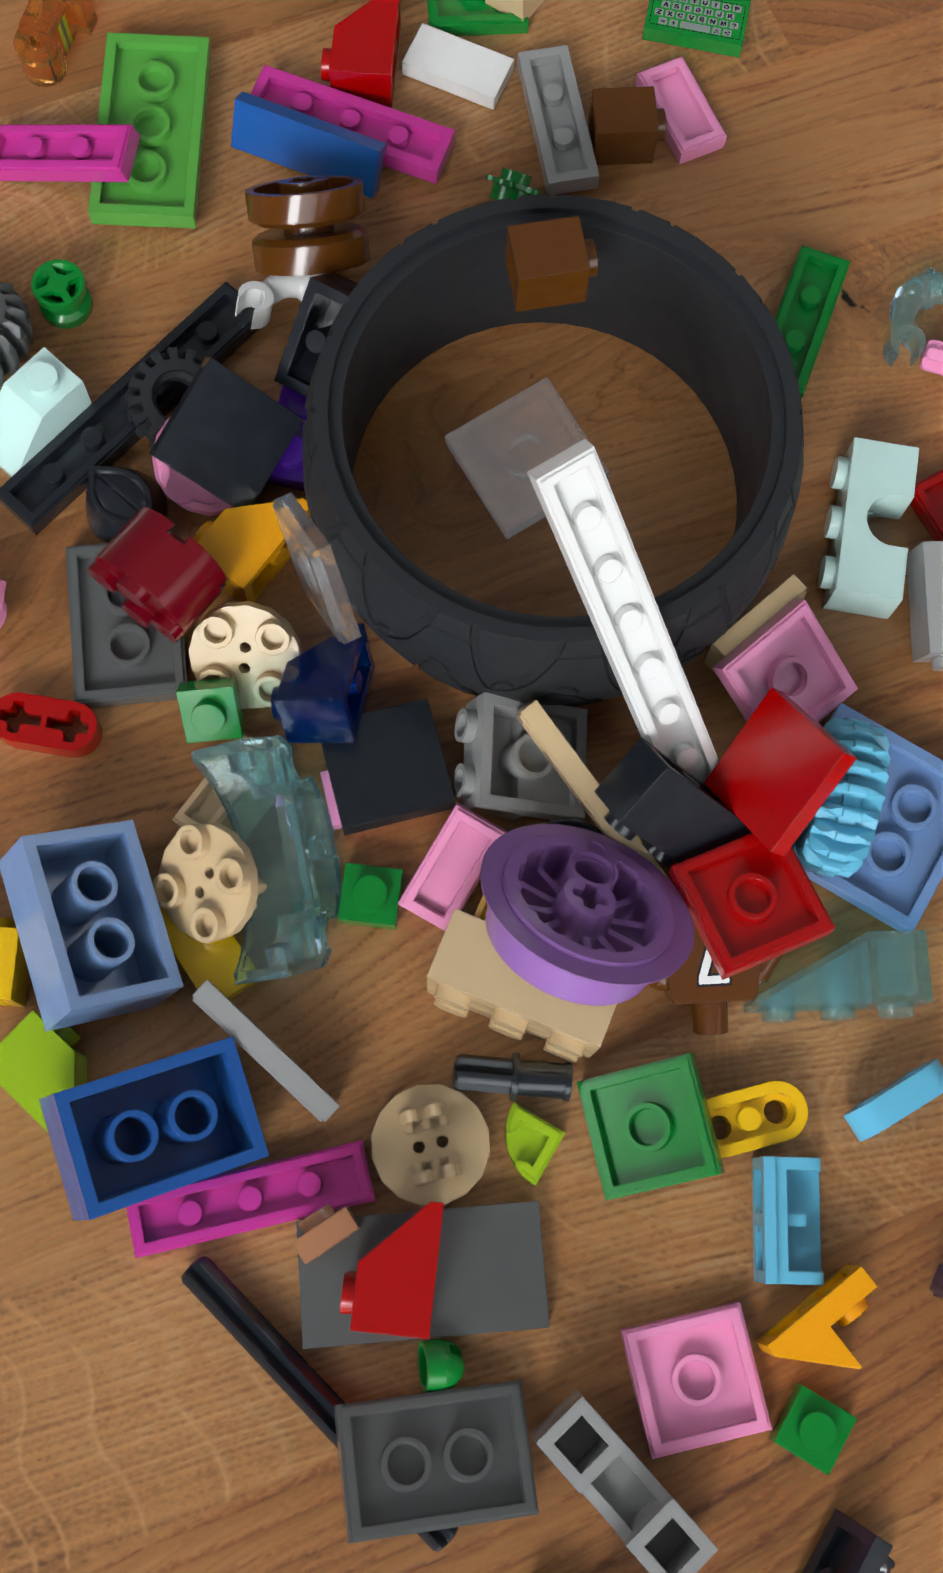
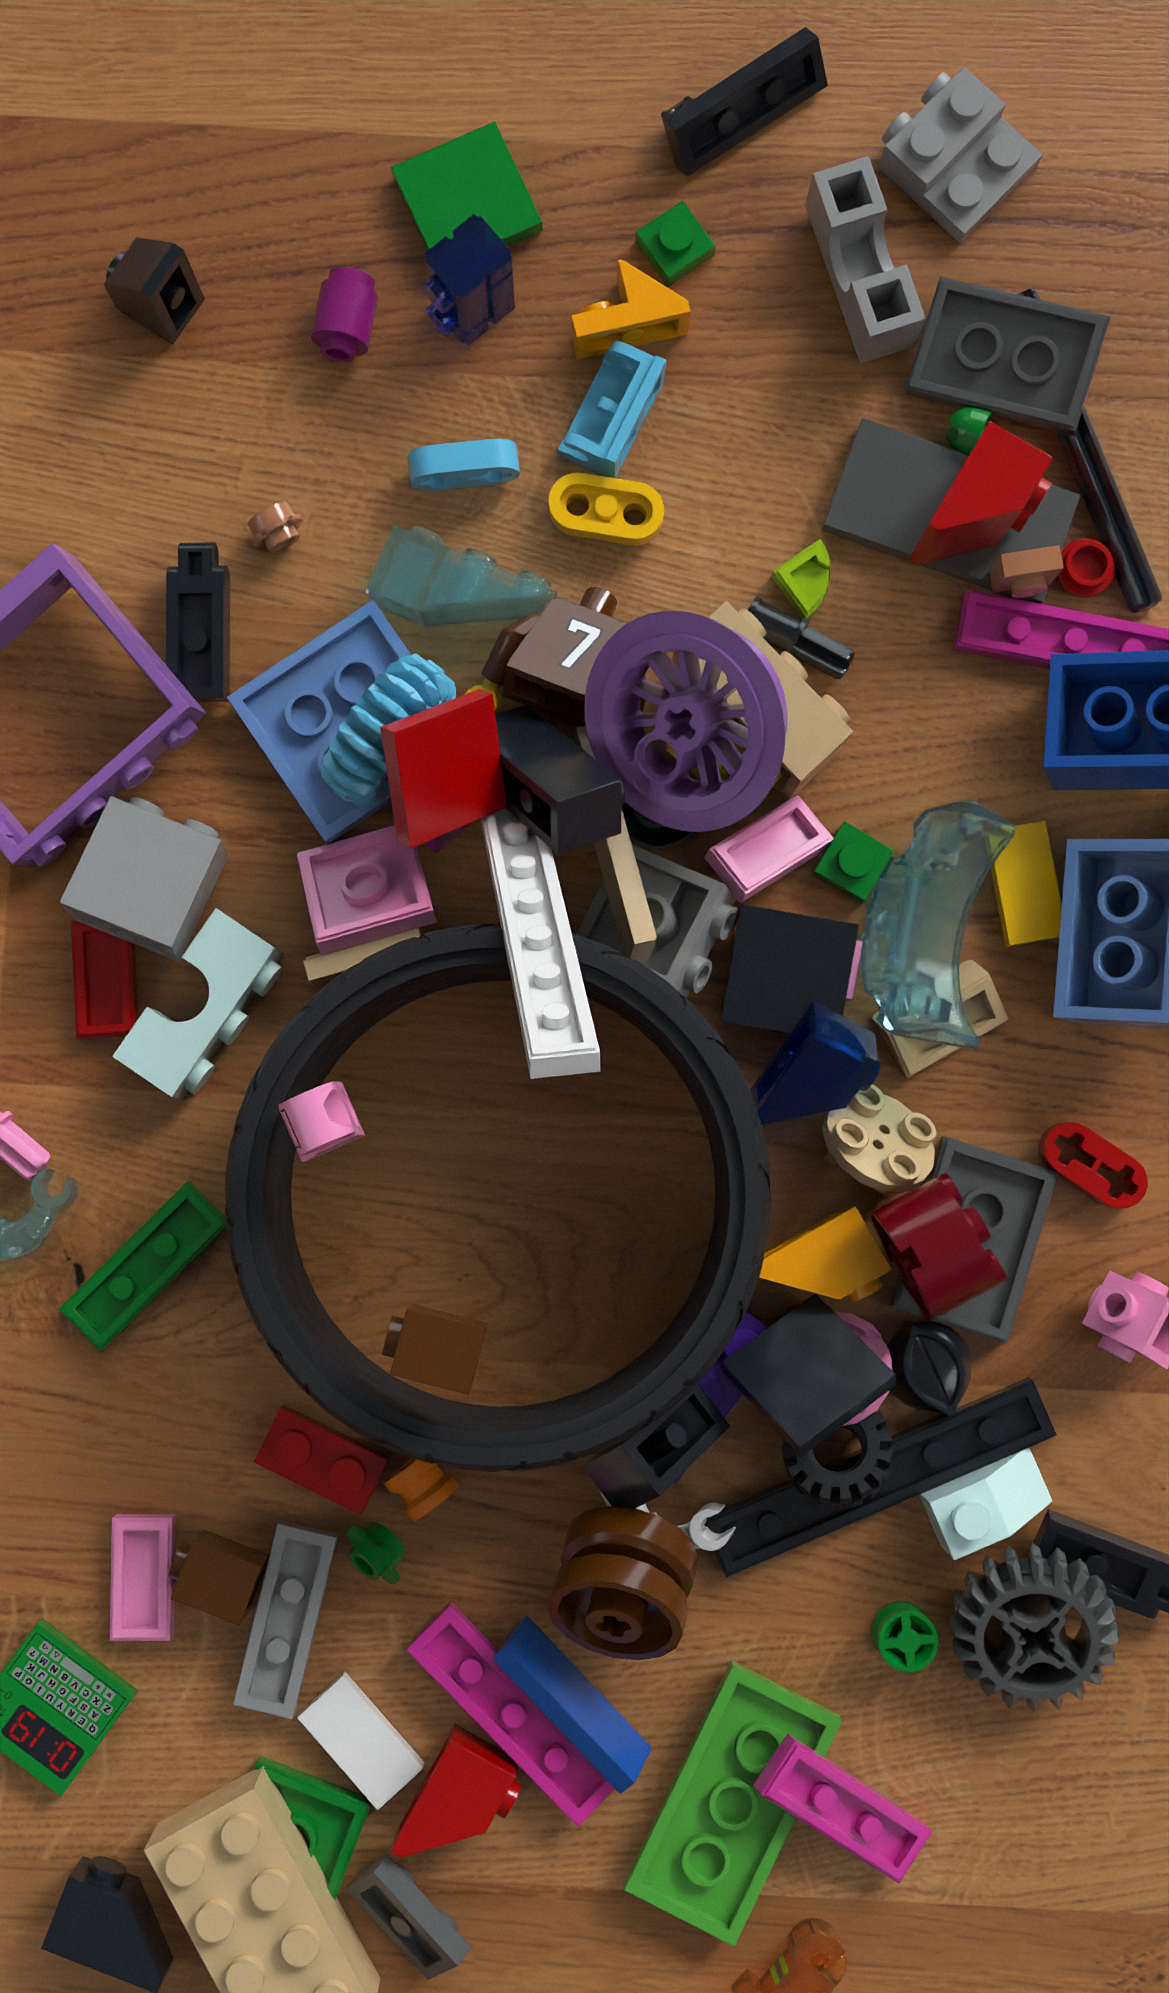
camera: 155 degrees left, 10 degrees up
tan plate [152,824,267,943] -> none
plate [176,677,246,743] -> none
light grey tile [192,980,340,1122] -> none
clear tile [272,492,361,644] -> none
tan plate [371,1084,490,1206] -> none
clear tile [445,377,610,539] -> none
green tile [577,1053,725,1201] -> none
bright pink tile [619,1301,772,1459] -> none
red tile [669,833,835,980] -> none
none -> bright pink leg [278,1081,365,1162]
none -> red plate [1057,539,1115,598]

